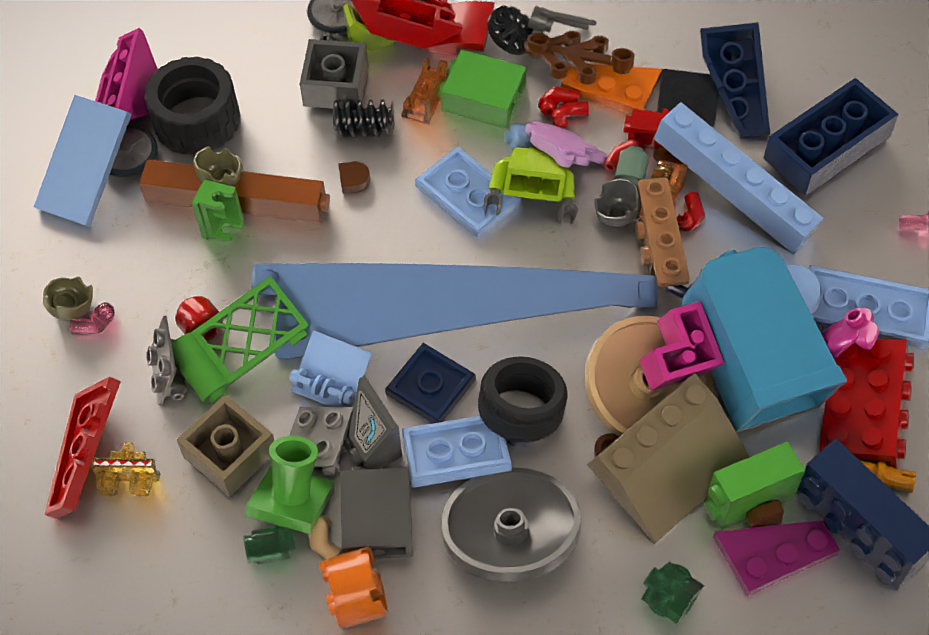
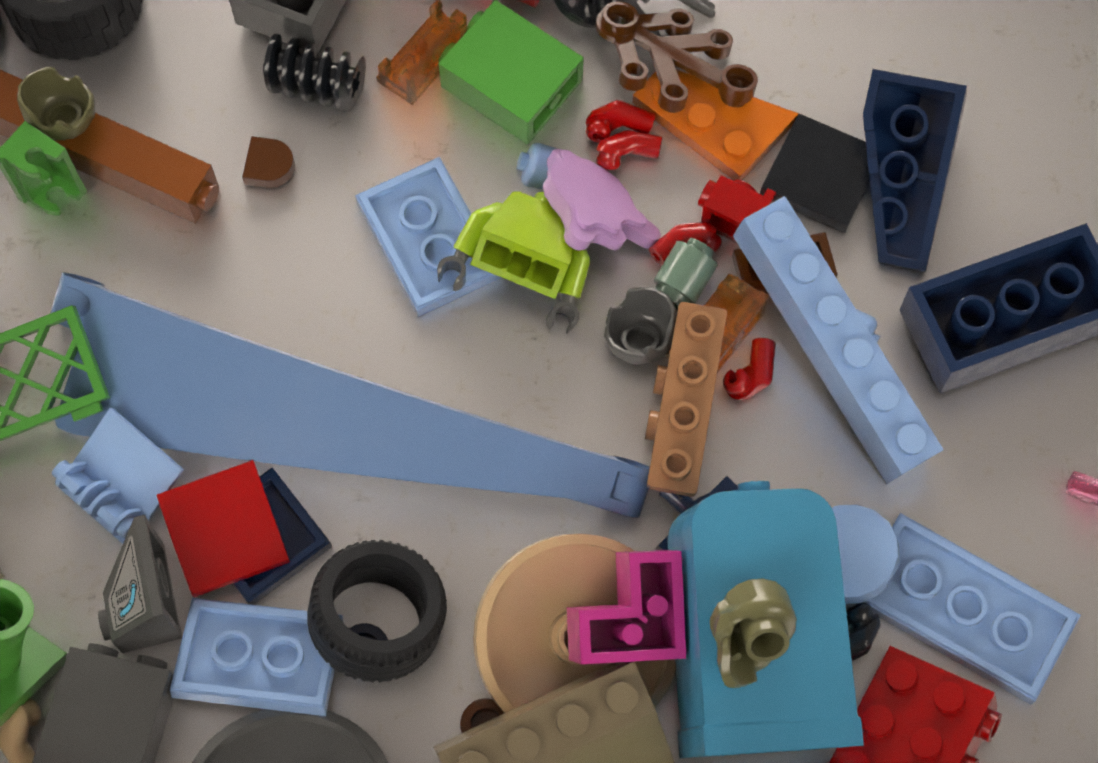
camera: 15 degrees right, 10 degrees up
light grey hinge [289,407,354,477] -> none
dark pink plate [823,307,879,358] -> none
none -> red slope [156,460,290,598]
none -> olive head [709,578,797,688]

